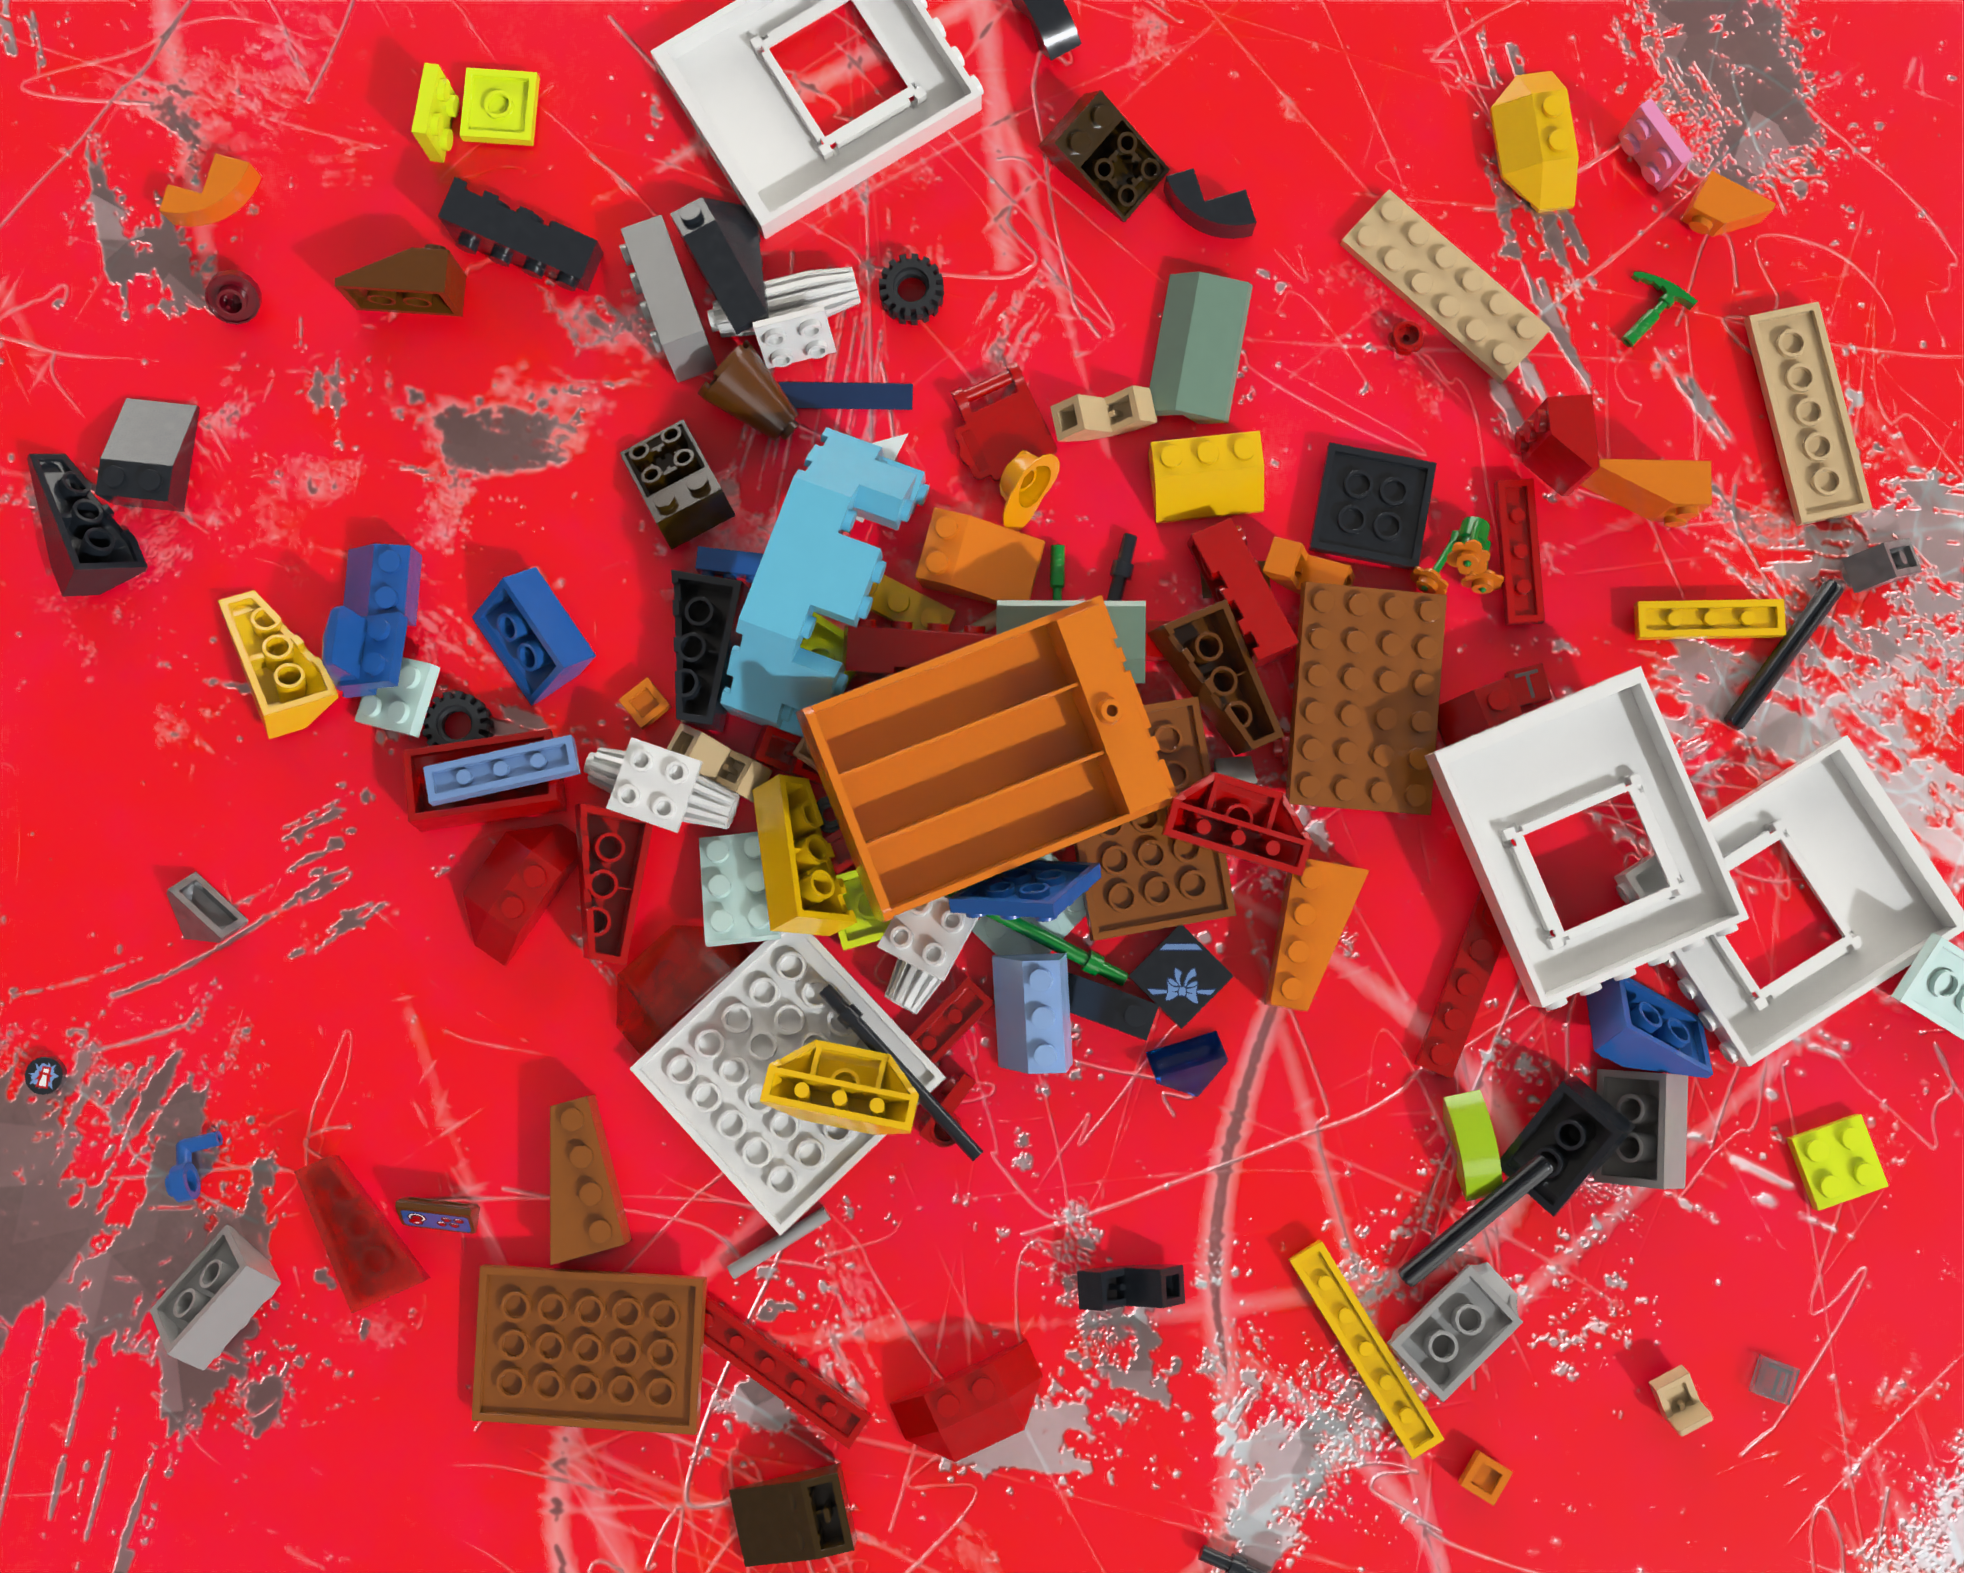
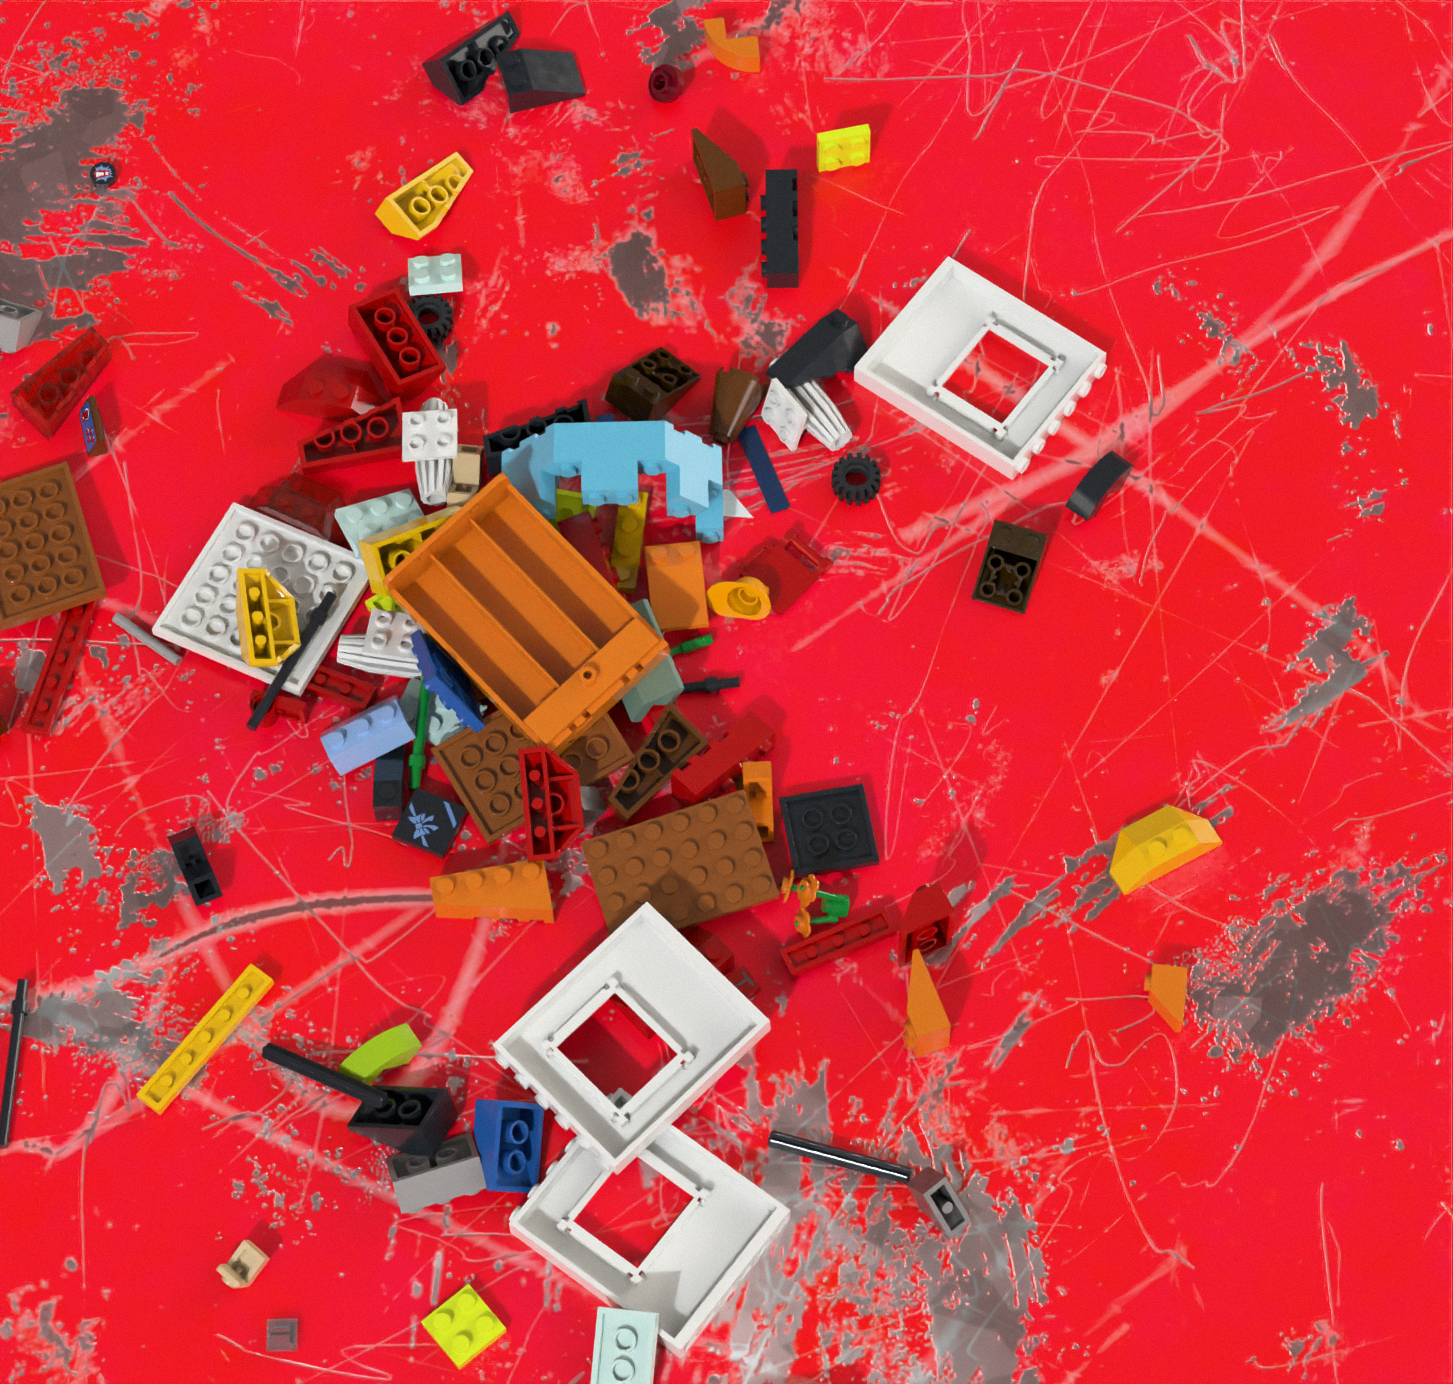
camera: 70 degrees right, 20 degrees down
blue plate [165,1131,223,1203] -> none
slope [166,872,249,943] -> none
blue piece [322,606,408,698] -> none
blue slope [343,544,422,626] -> none
medium blue plate [423,735,581,806] -> none
neon yellow plate [460,68,540,146] -> none
blue slope [472,567,596,706] -> none
dark orange wedge [550,1095,632,1265] -> none
light grey wedge [619,215,718,383] -> none
orange plate [619,677,672,730] -> none
red wedge [890,1339,1043,1462] -> none
tan brick [1050,385,1157,442] -> none
clear blue slope [1146,1031,1228,1097] -> none
yellow slope [1148,430,1264,523] -> none
sand green slope [1149,271,1253,424] -> none
black brick [1163,168,1257,239] -> none
tan plate [1340,189,1551,384] -> none
light grey slope [1387,1262,1523,1402] -> none
red plate [1388,321,1424,356] -> none
red plate [1414,889,1504,1079] -> none
orange plate [1458,1449,1513,1506] -> none
bright pink plate [1618,98,1694,192] -> none
green piece [1621,271,1698,347] -> none
yellow plate [1634,599,1786,640] -> none
tan plate [1744,302,1872,526] -> none

